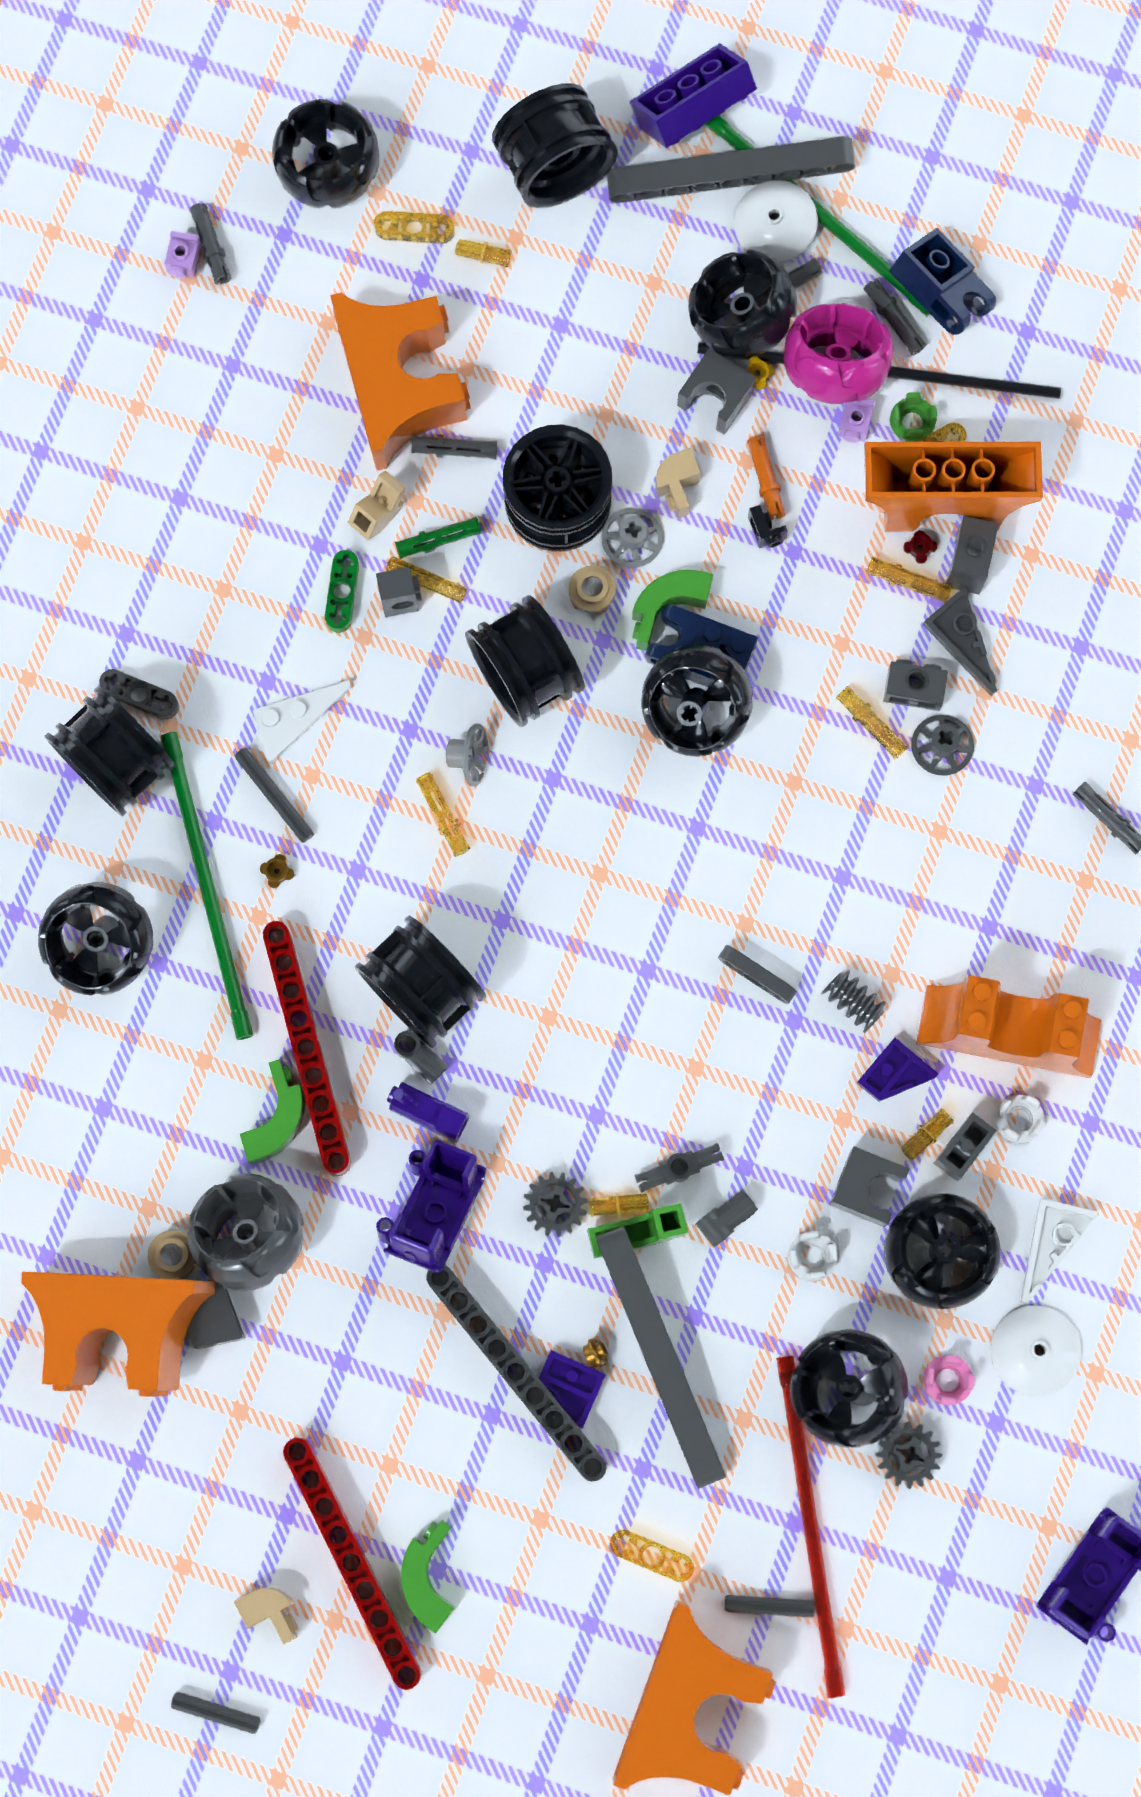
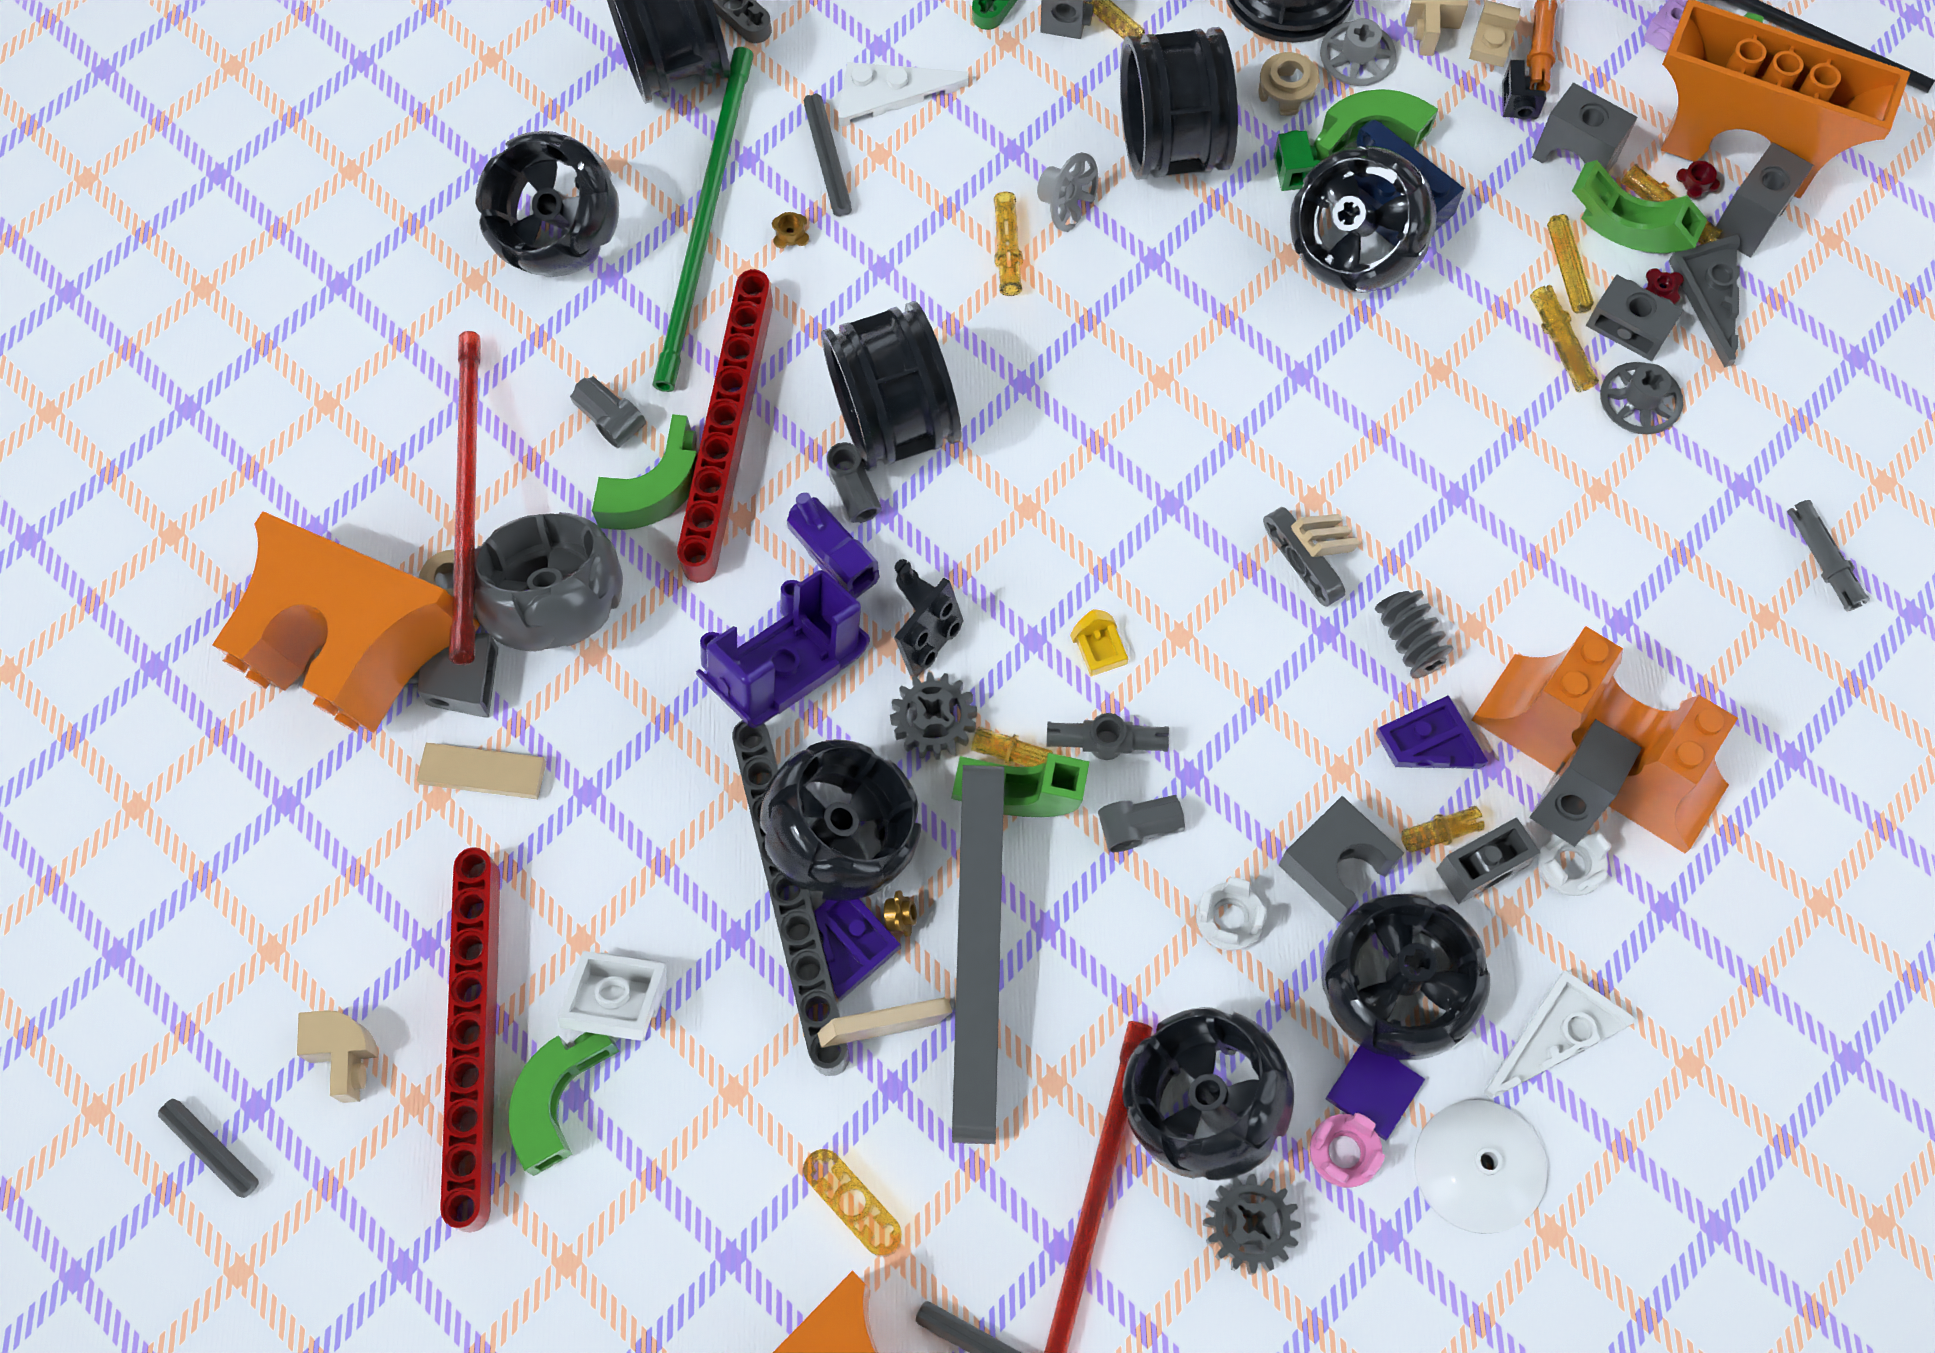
camera: 25 degrees right, 10 degrees down
none -> tan tile [416,742,546,800]
none -> clear red piece [449,331,481,665]
none -> white plate [558,951,667,1041]
none -> dark grey piece [570,376,646,448]
none -> black wheel [760,739,921,901]
none -> tan tile [817,997,953,1048]
none -> black plate [894,559,964,677]
none -> yellow tile [1070,609,1128,677]
none -> green brick [1273,130,1321,191]
none -> tan tile [1290,514,1361,557]
none -> dark purple piece [1325,1045,1425,1141]
none -> tan brick [1469,0,1521,67]
none -> dark grey piece [1529,719,1642,847]
none -> dark grey piece [1532,82,1638,173]
none -> clear yellow axle [1547,214,1594,314]
none -> bright green arch [1572,160,1708,253]
none -> dark red plate [1644,268,1684,305]

